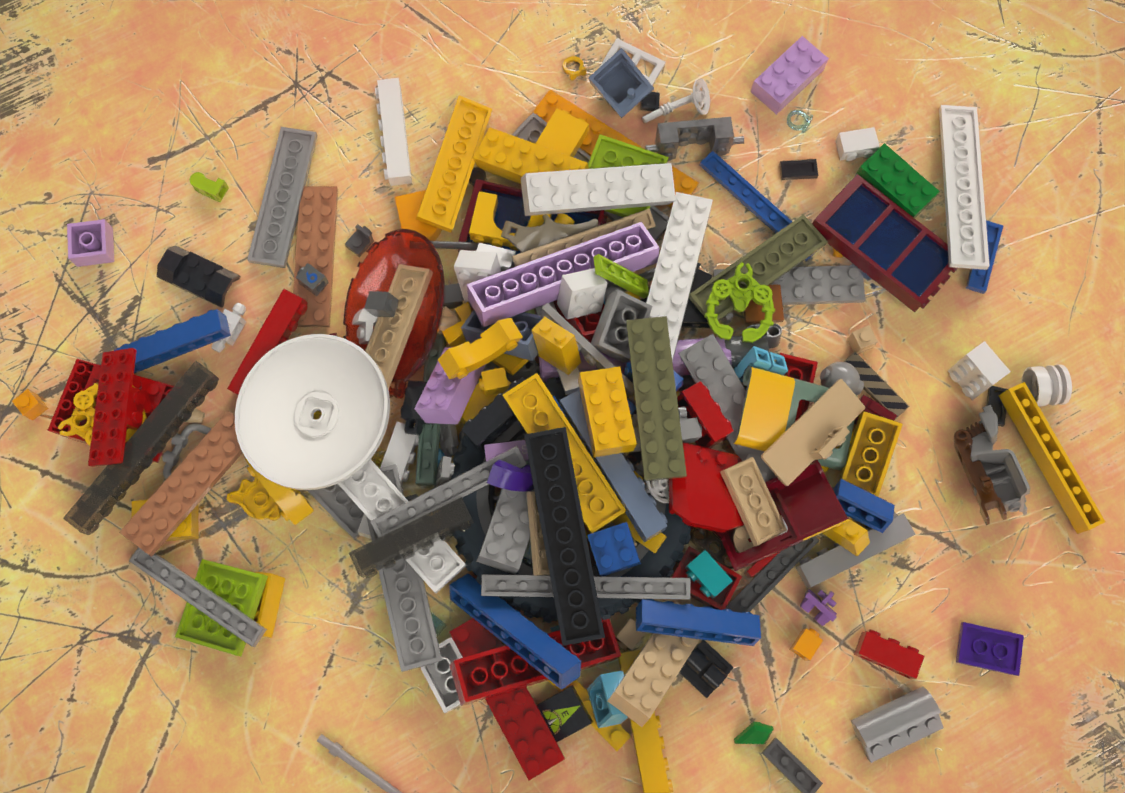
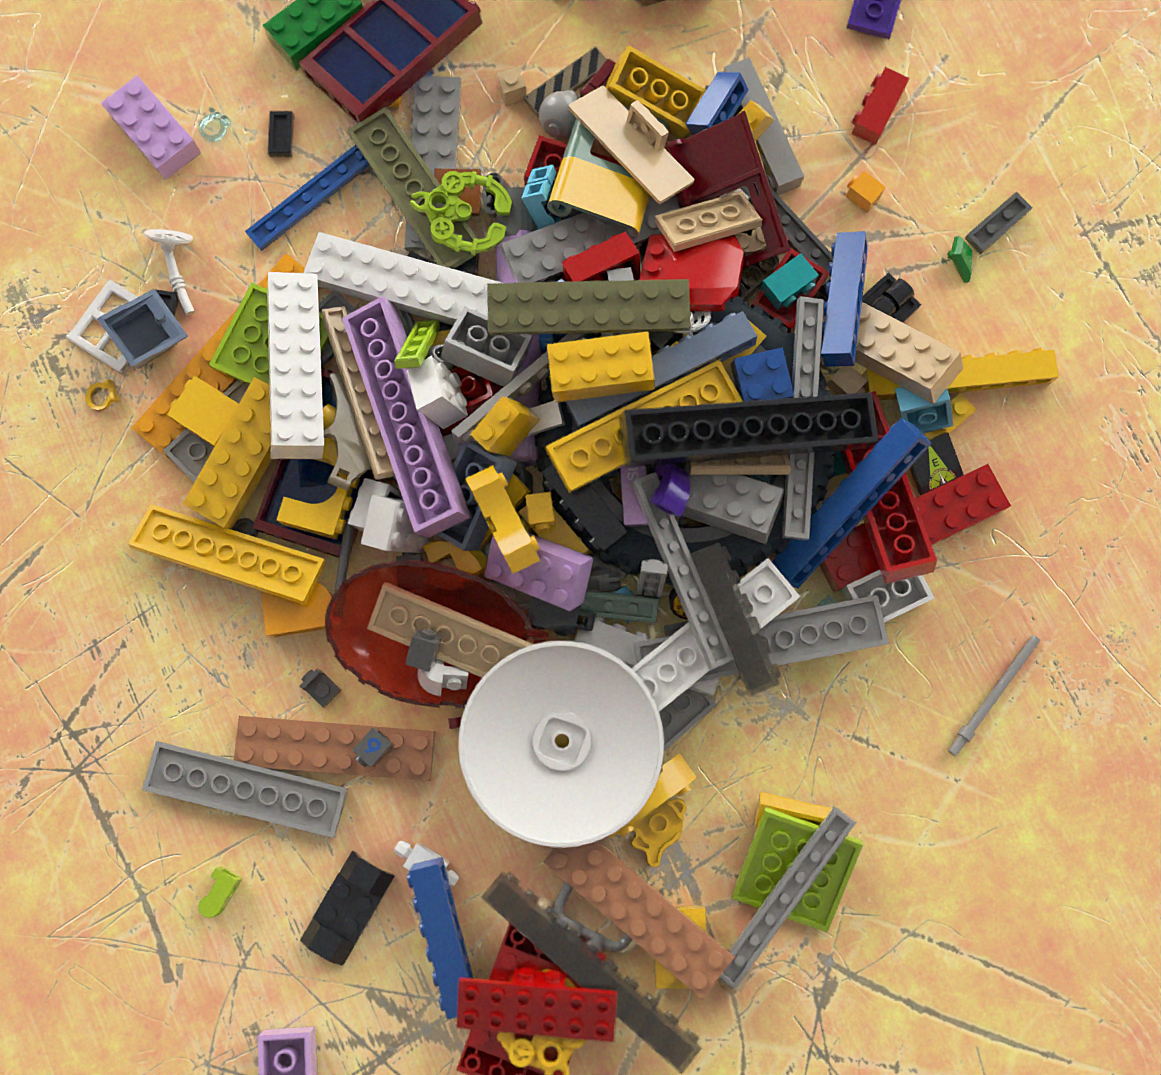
camera: 85 degrees left, 5 degrees up
red brick [227,288,308,395] -> none
white brick [375,78,412,186] -> none
flat silver brick [645,117,744,161] -> none
medium lavender hips [800,589,837,626] -> none
white brick [835,127,880,161] -> none
light grey brick [851,686,944,763] -> none

